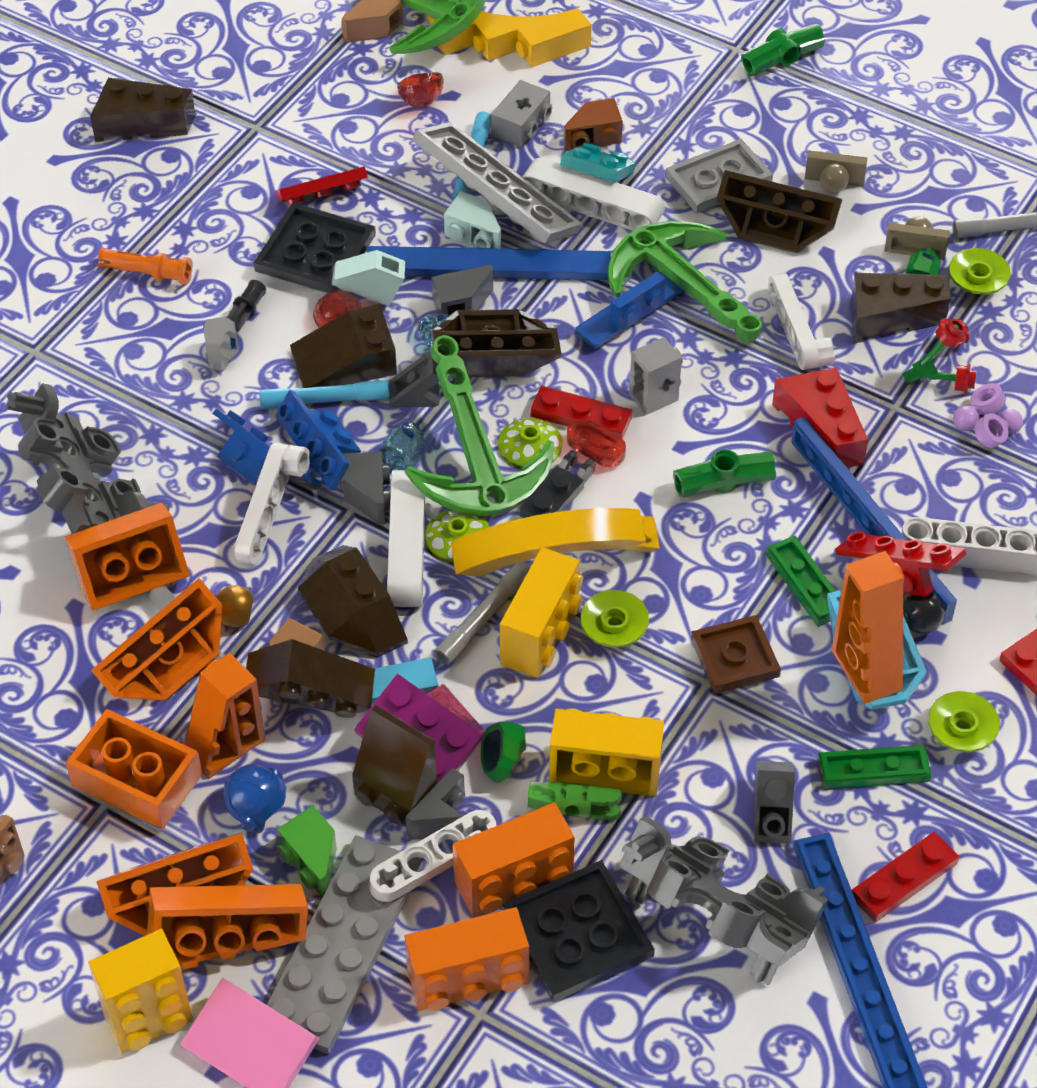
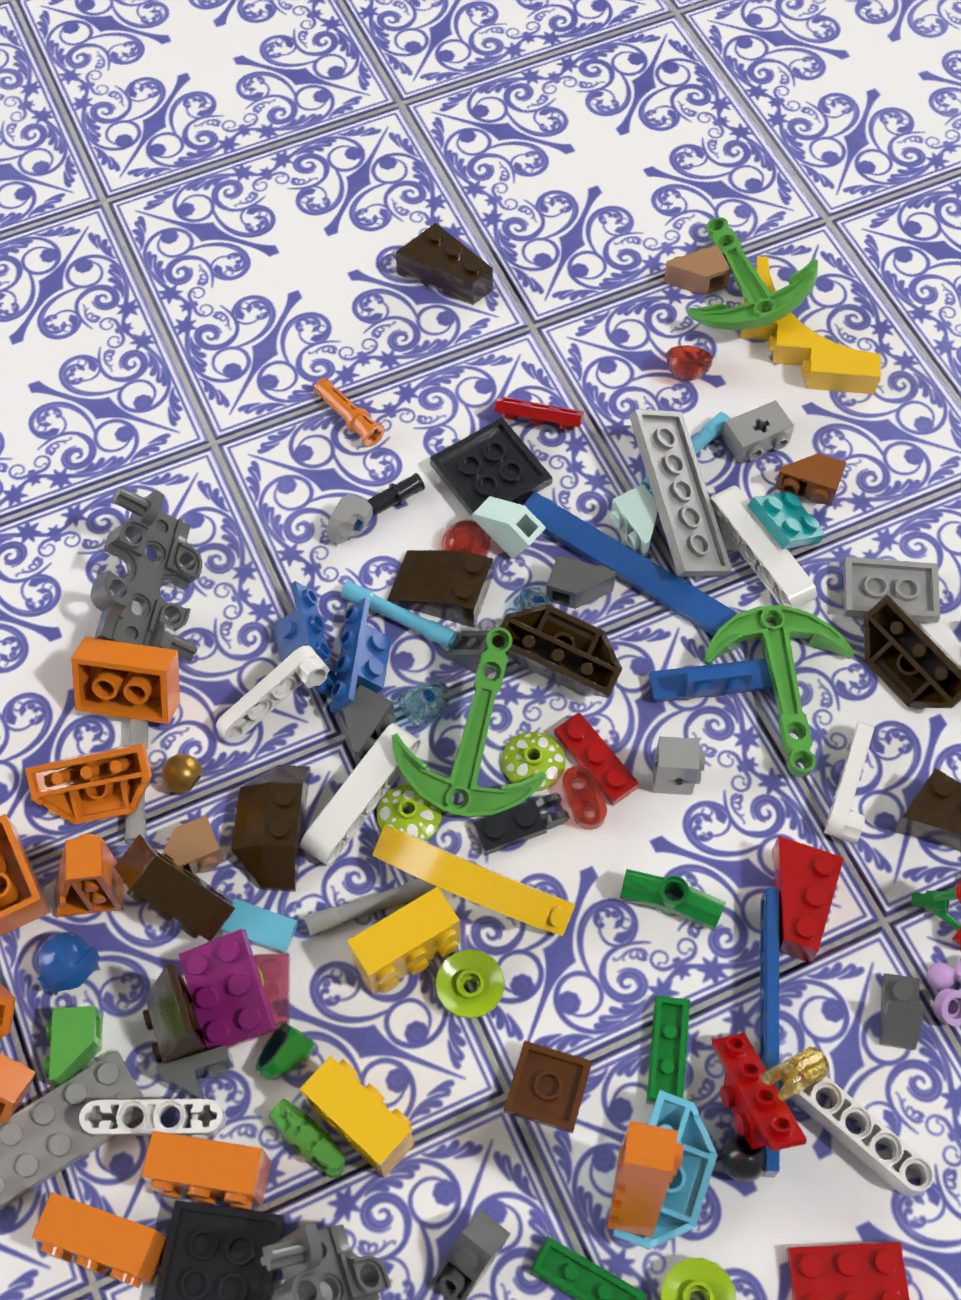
camera: 35 degrees right, 10 degrees up
none -> clear yellow hinge [761,1047,829,1101]
none -> dark grey slope [879,973,925,1050]

